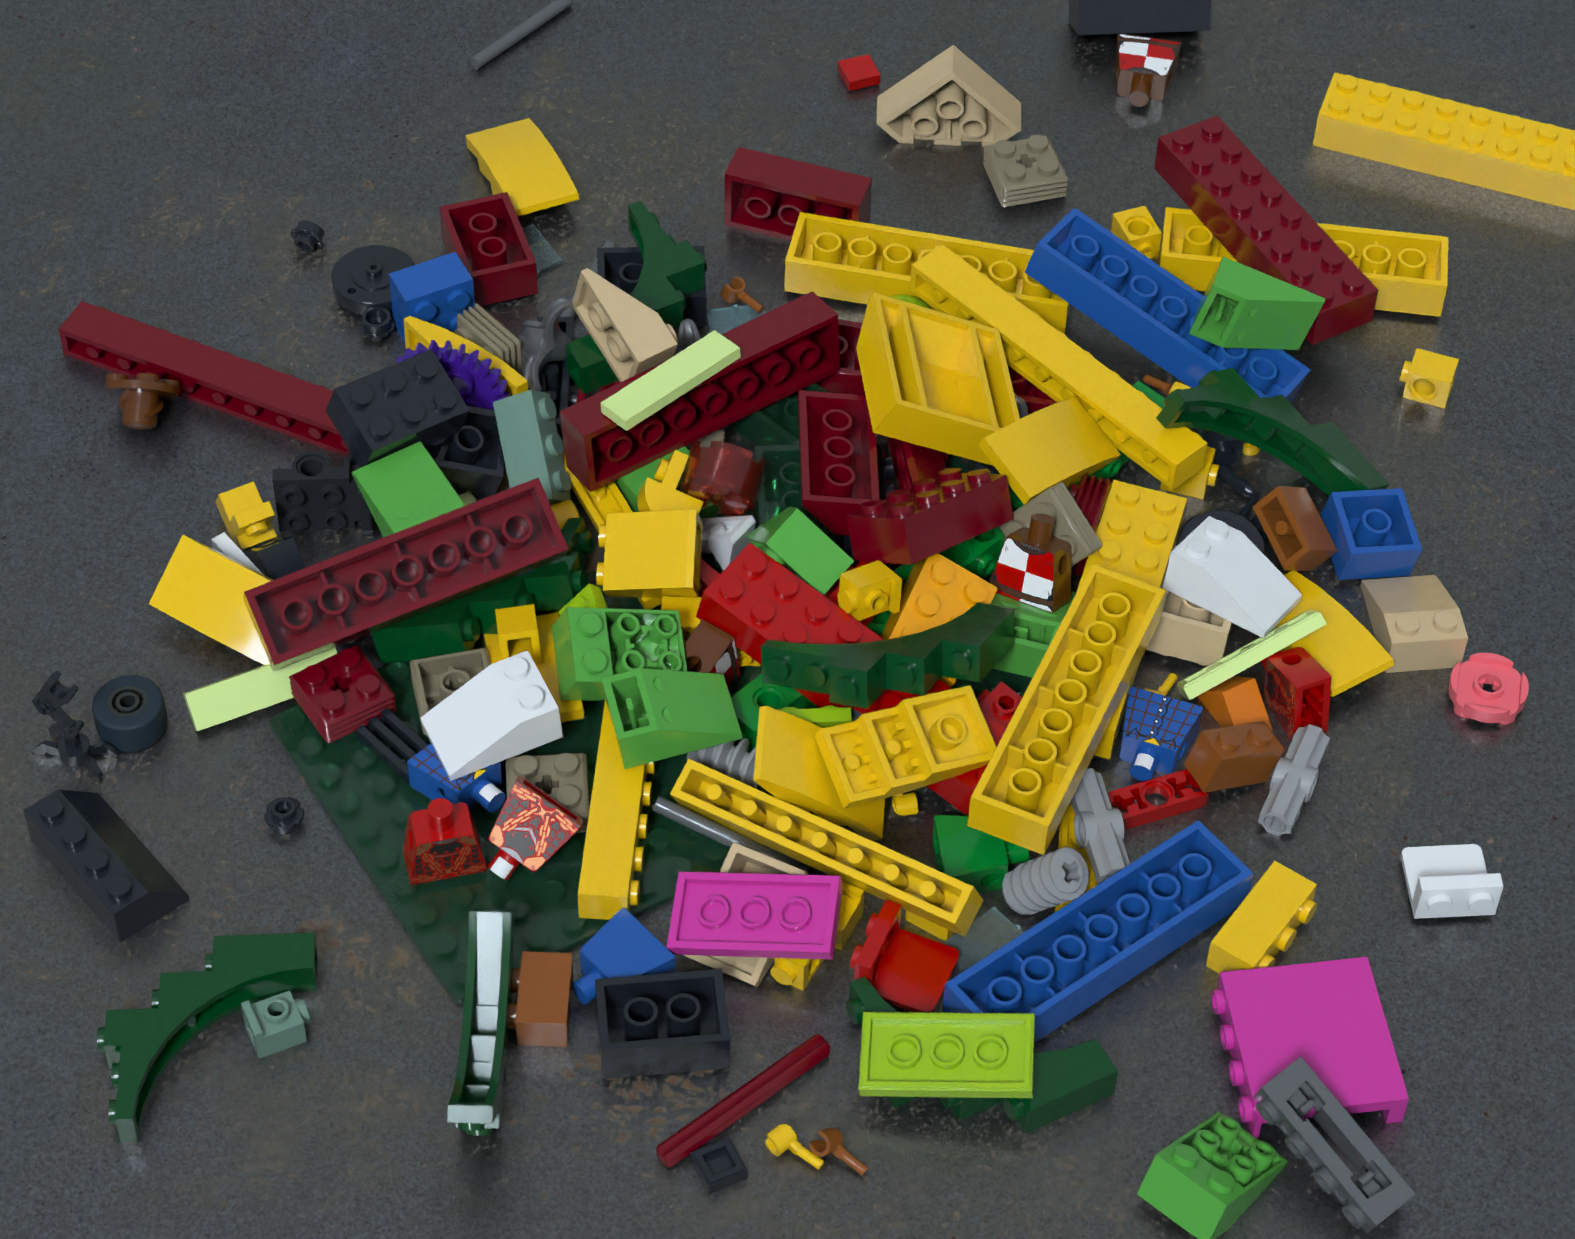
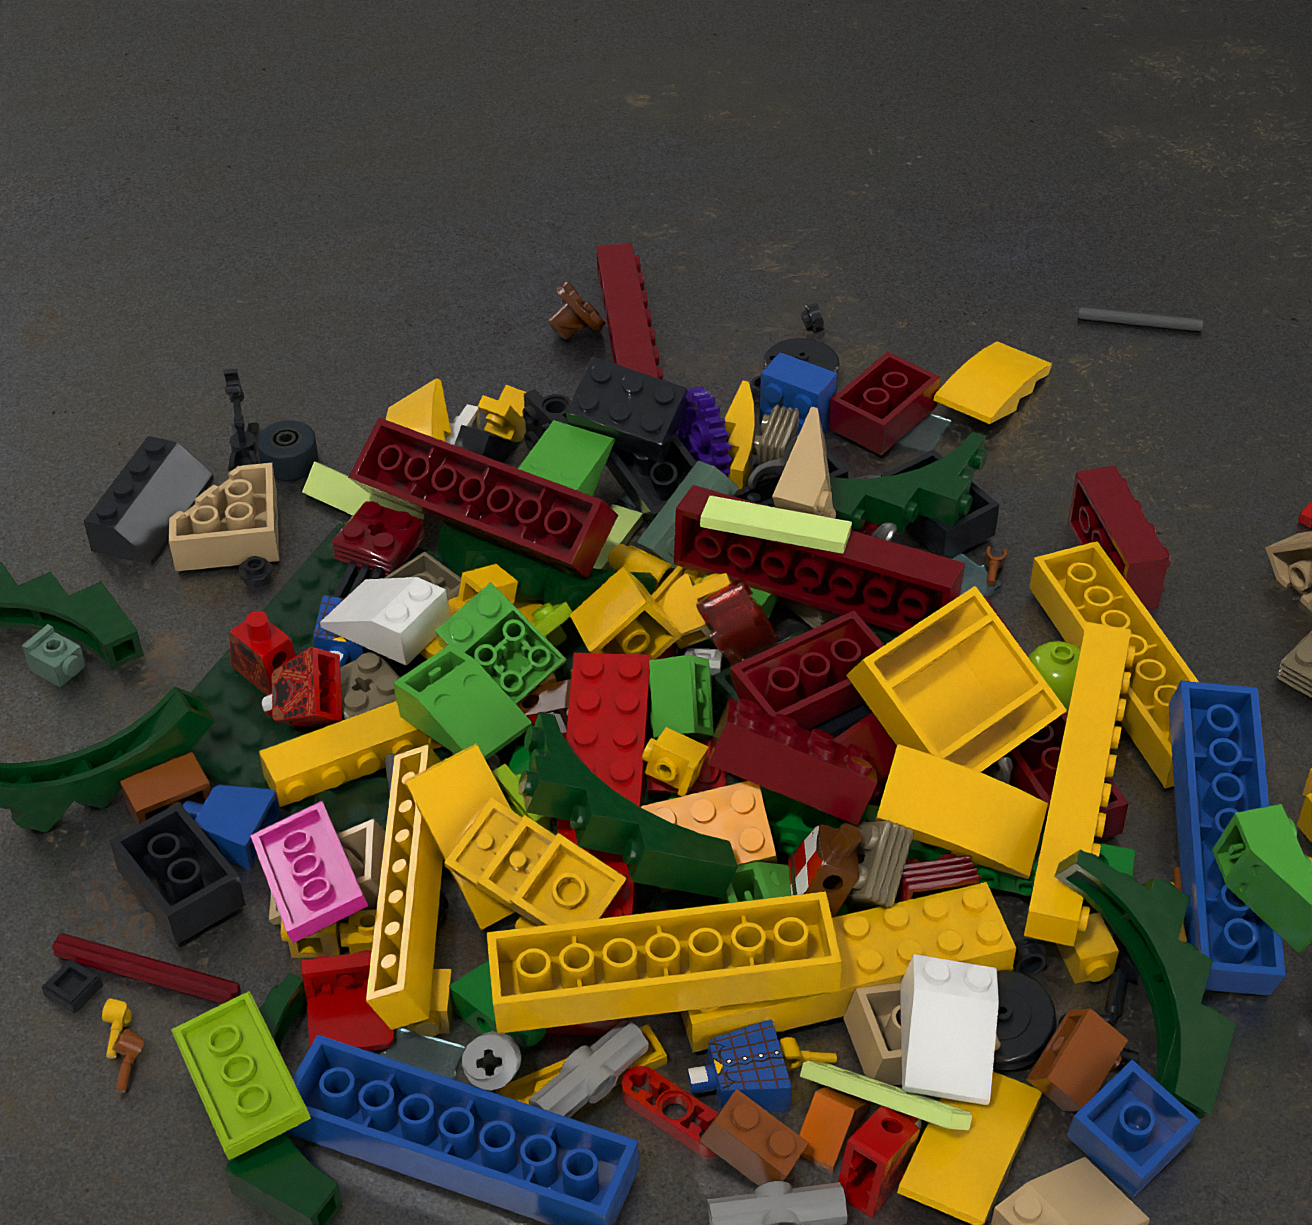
camera: 60 degrees right, 5 degrees down
none -> tan brick [169,463,279,571]

